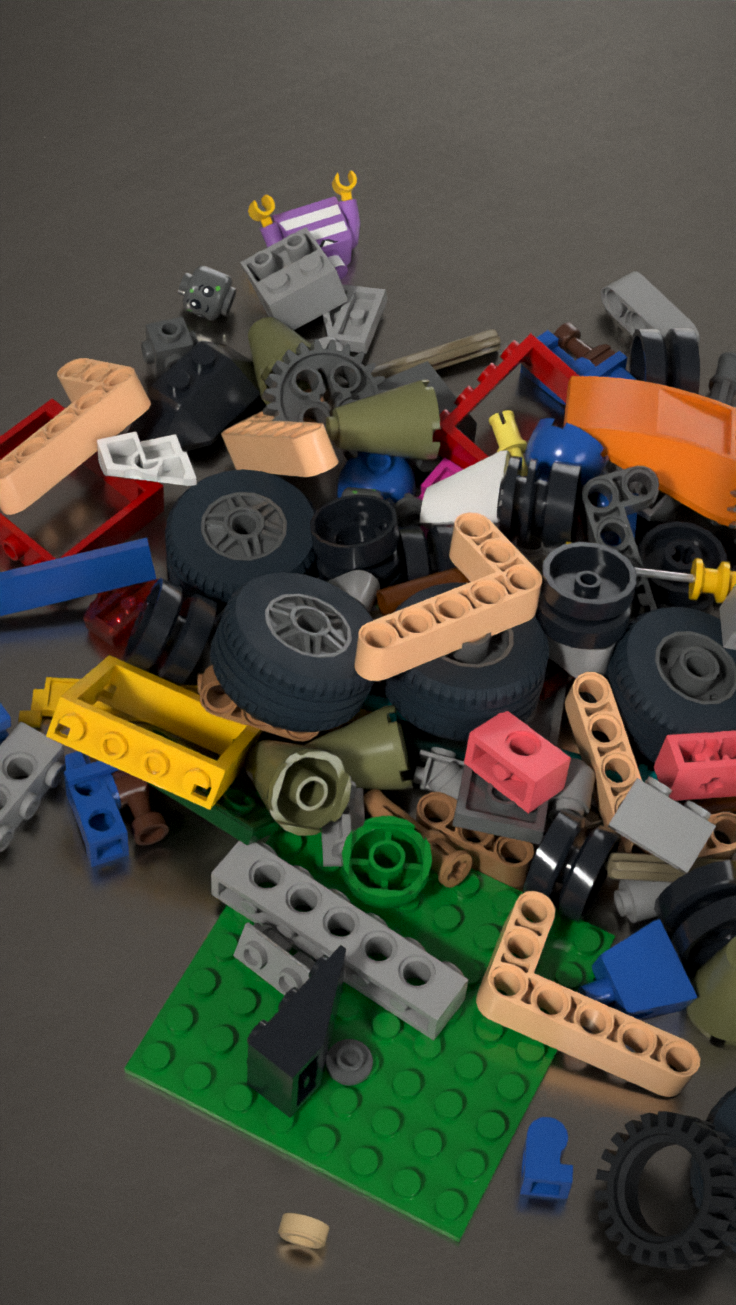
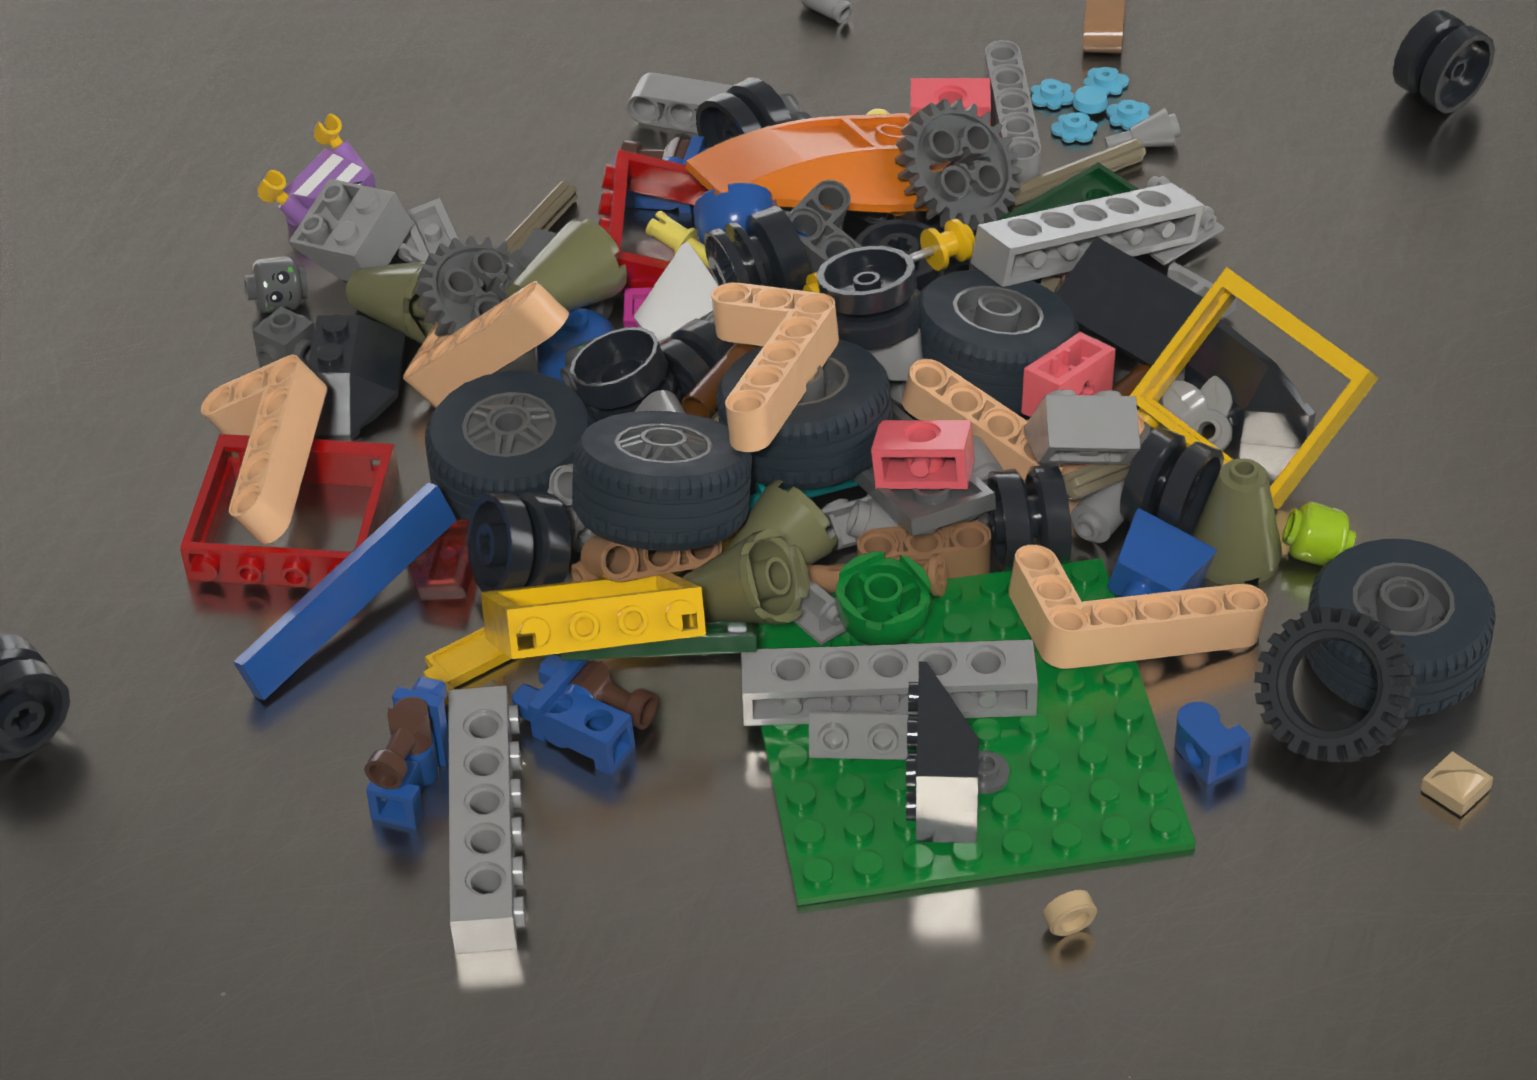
camera: 30 degrees left, 10 degrees down
white slope [97,432,197,486] -> none

